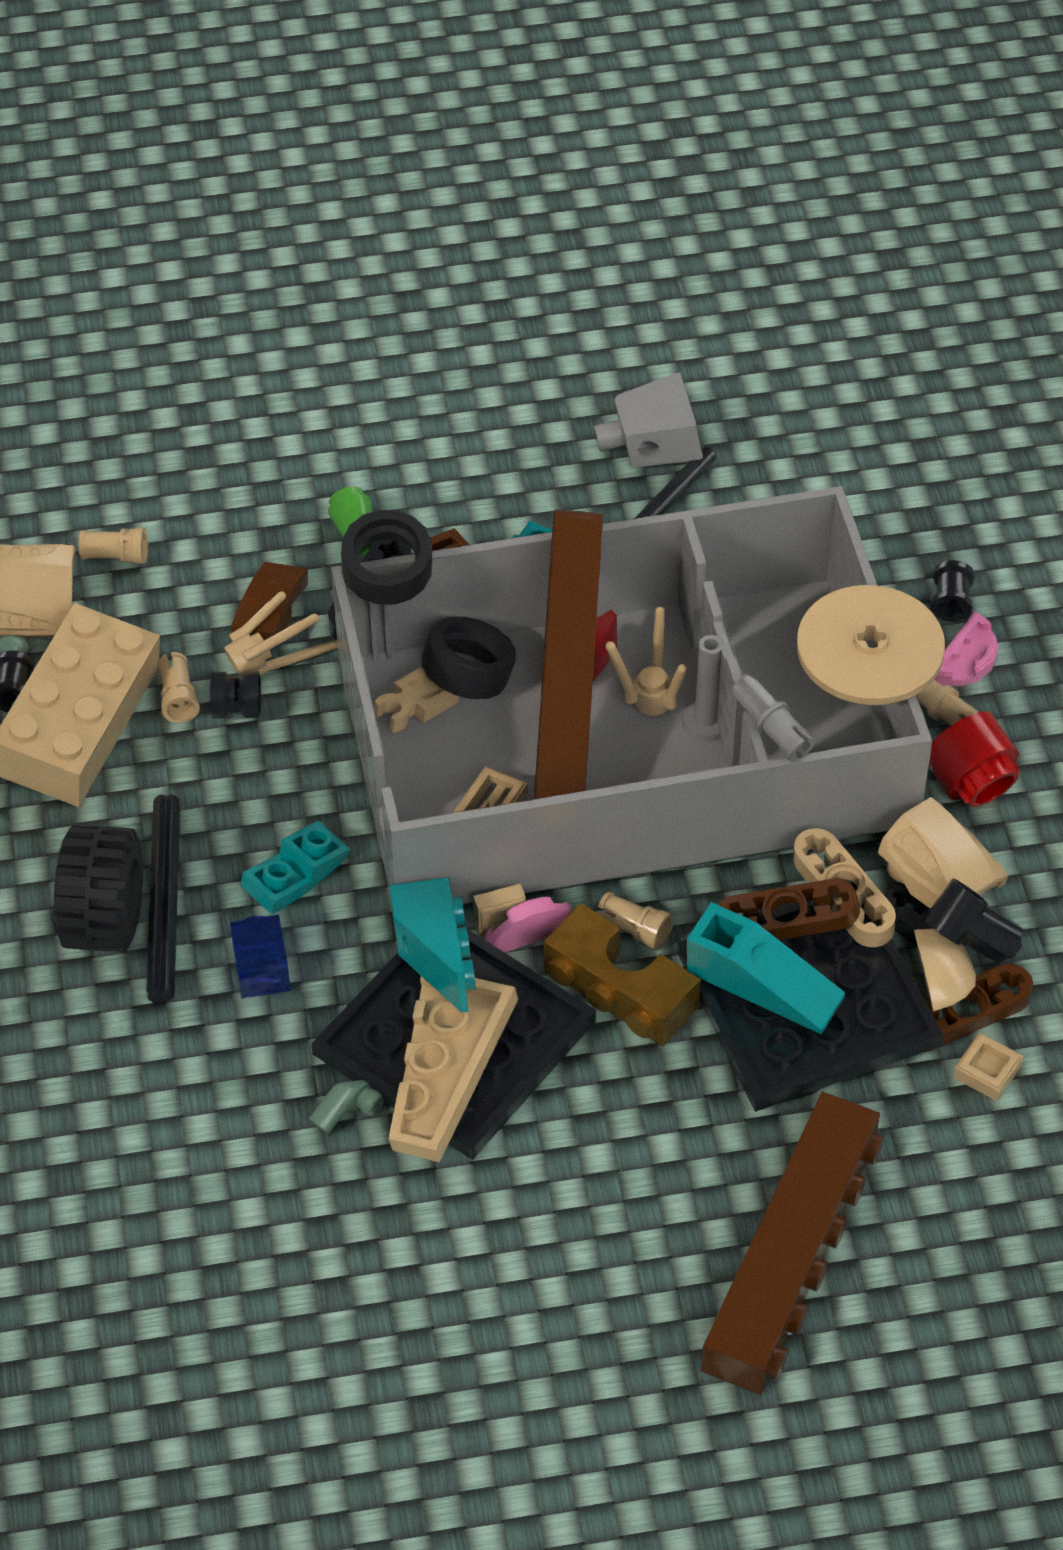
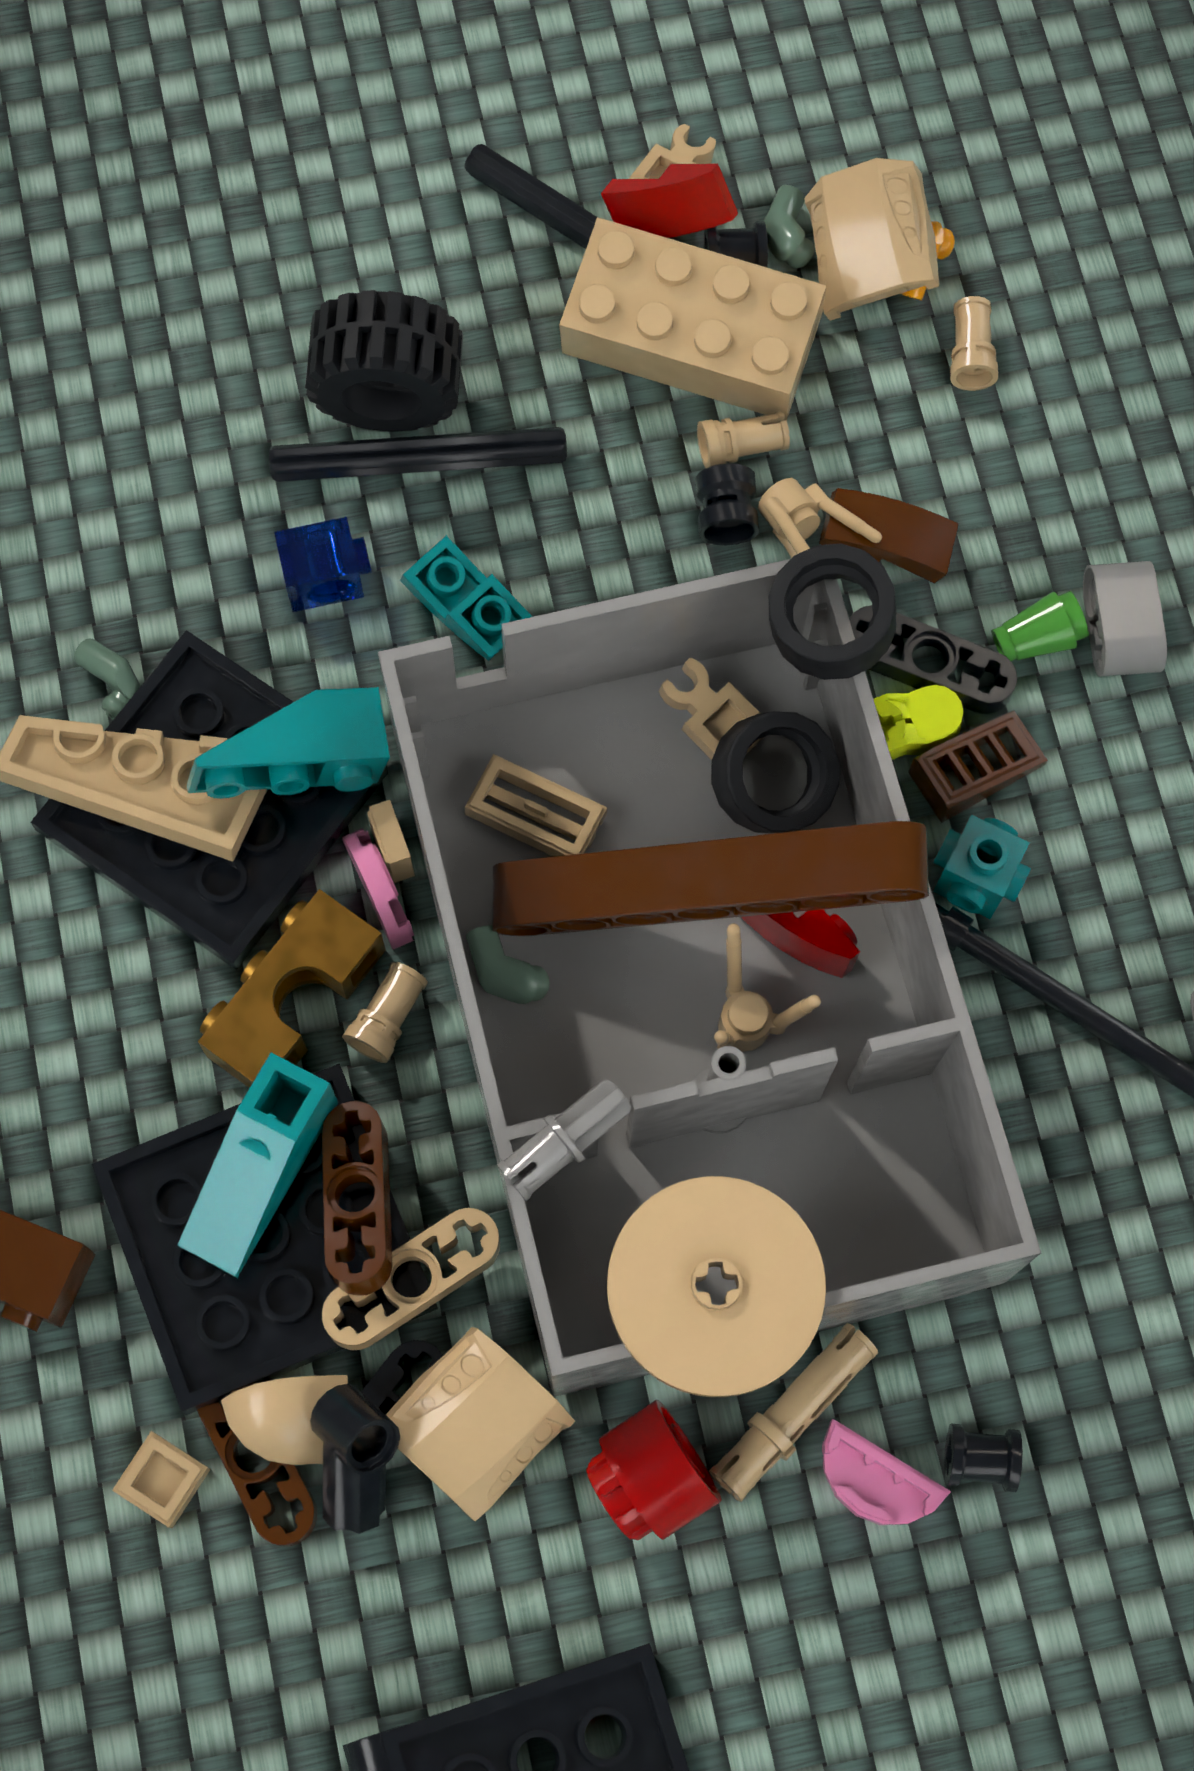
camera: 85 degrees right, 20 degrees up
none -> light grey beam [1083,561,1167,677]

